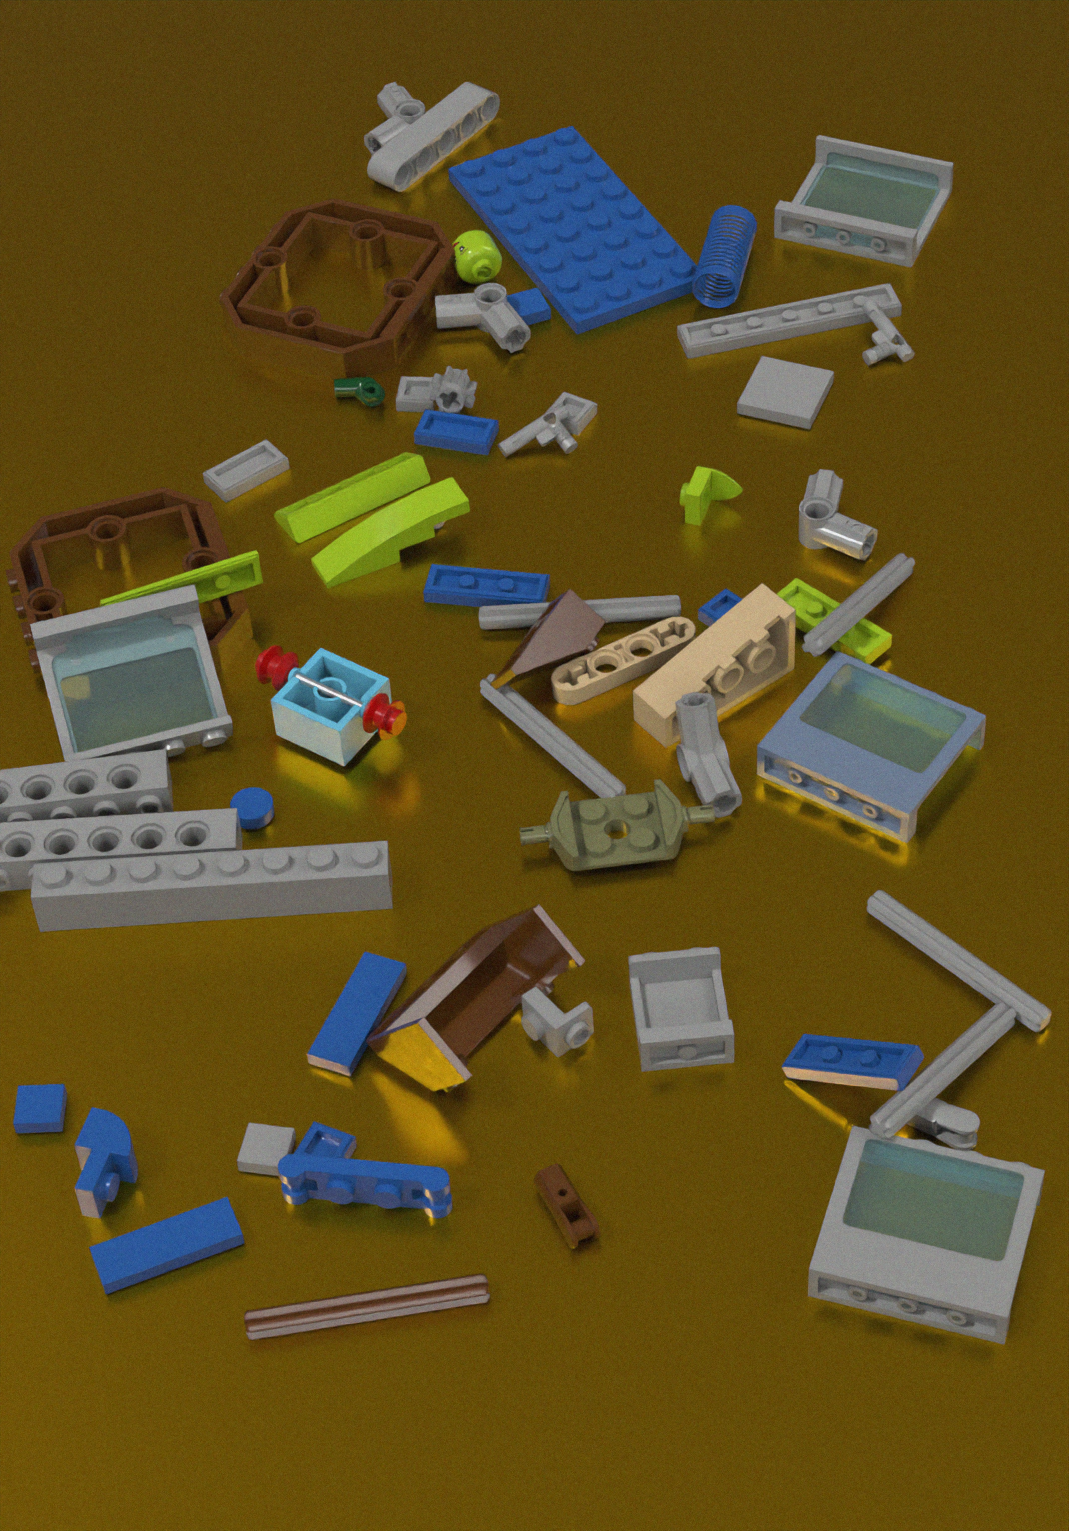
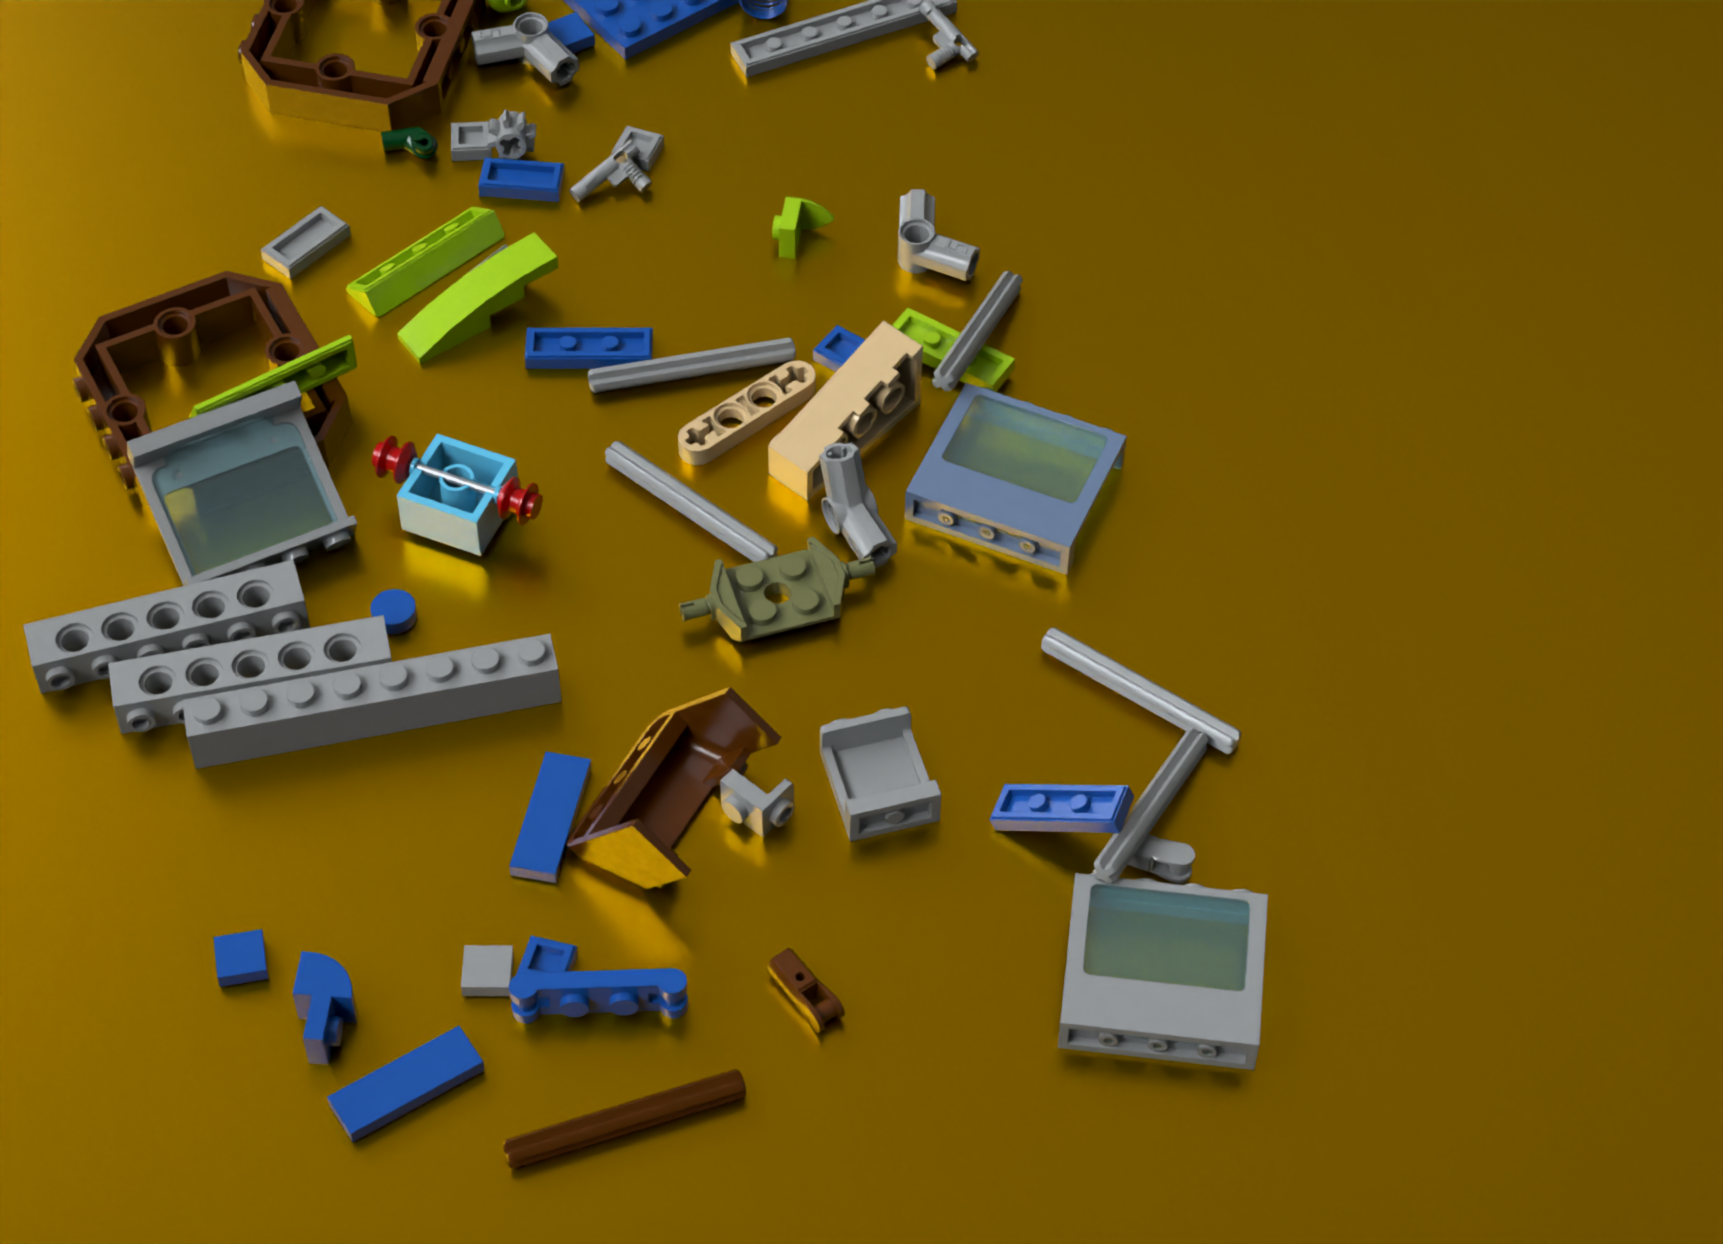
camera: 15 degrees left, 5 degrees up
reddish brown slope [490,588,605,690] -> none
light grey tile [737,356,834,429] -> none

